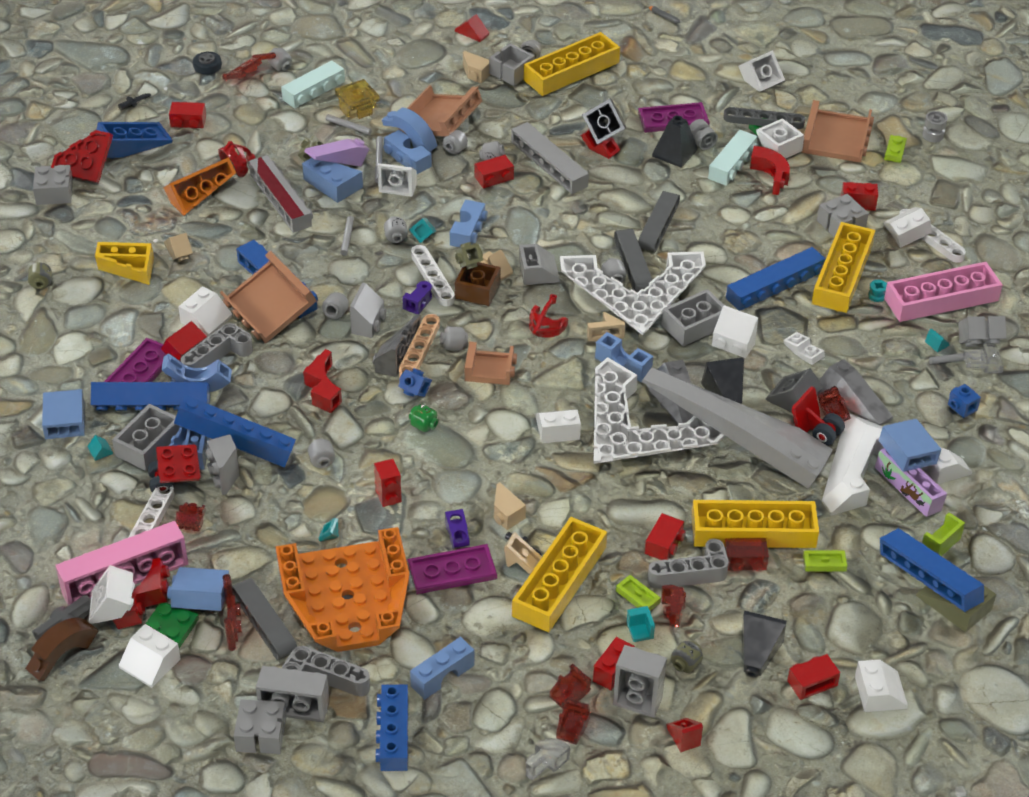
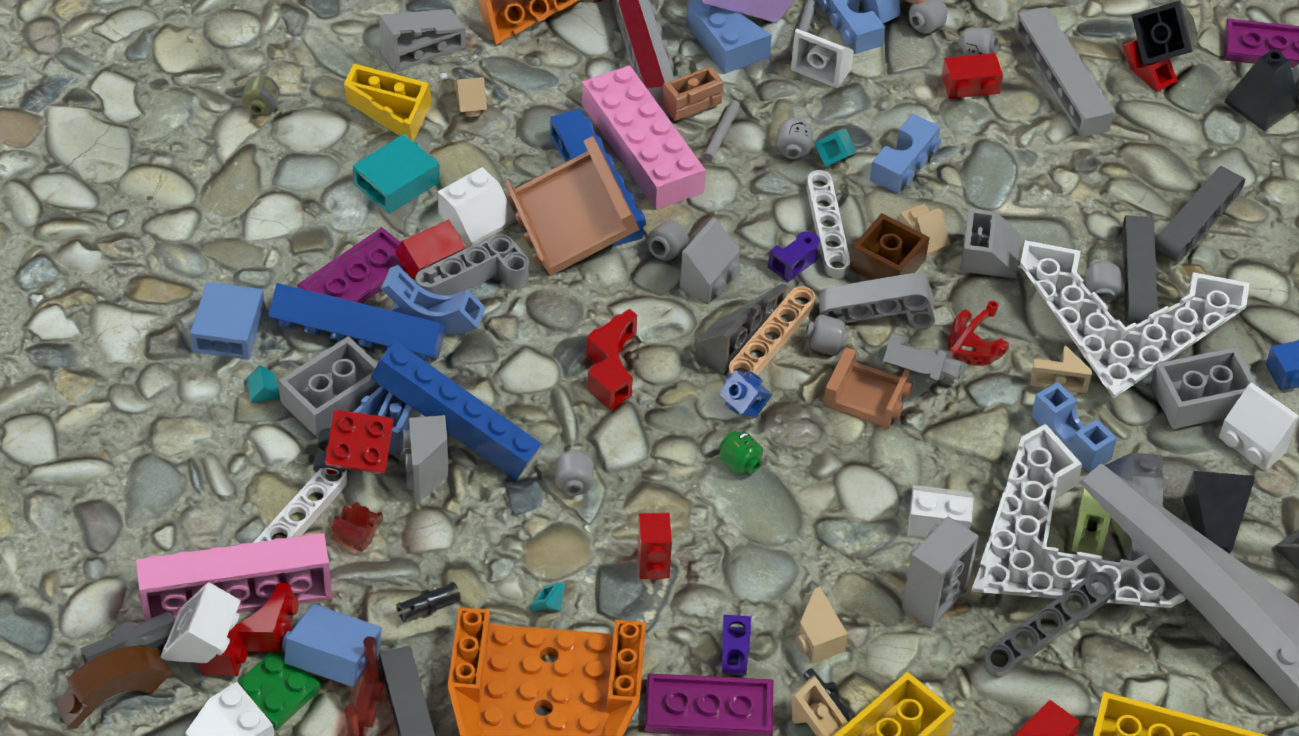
camera: 15 degrees right, 5 degrees up
olive brick [455,242,483,269] -> none
none -> teal brick [353,134,440,214]
none -> light grey wedge [379,9,466,73]
none -> black pin [396,582,461,622]
none -> bright pink brick [582,65,706,210]
none -> nougat brick [662,66,723,121]
none -> light grey beam [819,273,935,329]
none -> light grey hips [883,333,965,380]
none -> light grey brick [902,516,979,628]
none -> dark grey beam [984,572,1115,677]
none -> yellowish green torso [1071,488,1111,556]

